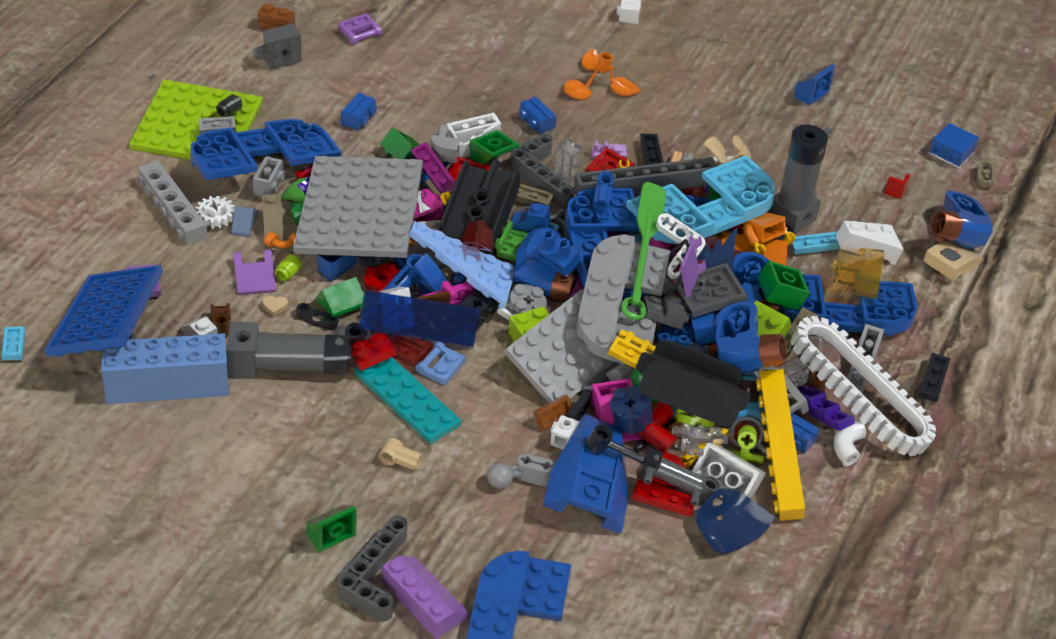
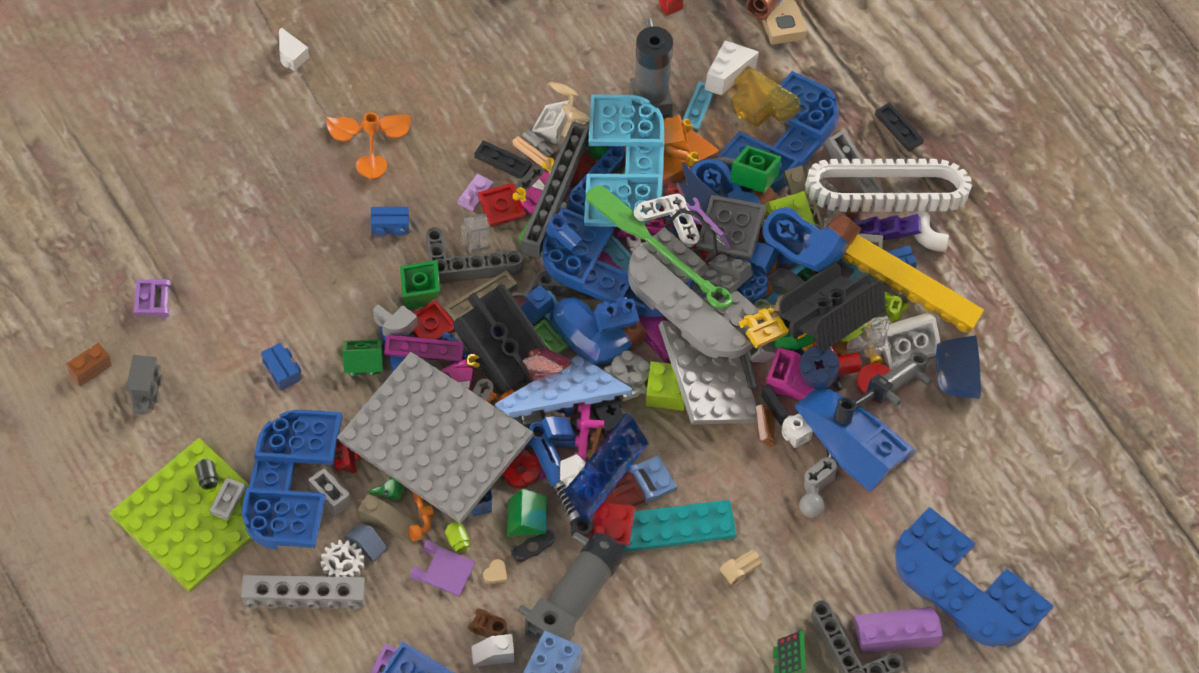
camera: 55 degrees left, 15 degrees up
bright green hat [281,177,310,203] -> none
white wedge [446,113,501,158] -> none
red plate [632,479,695,517] -> none

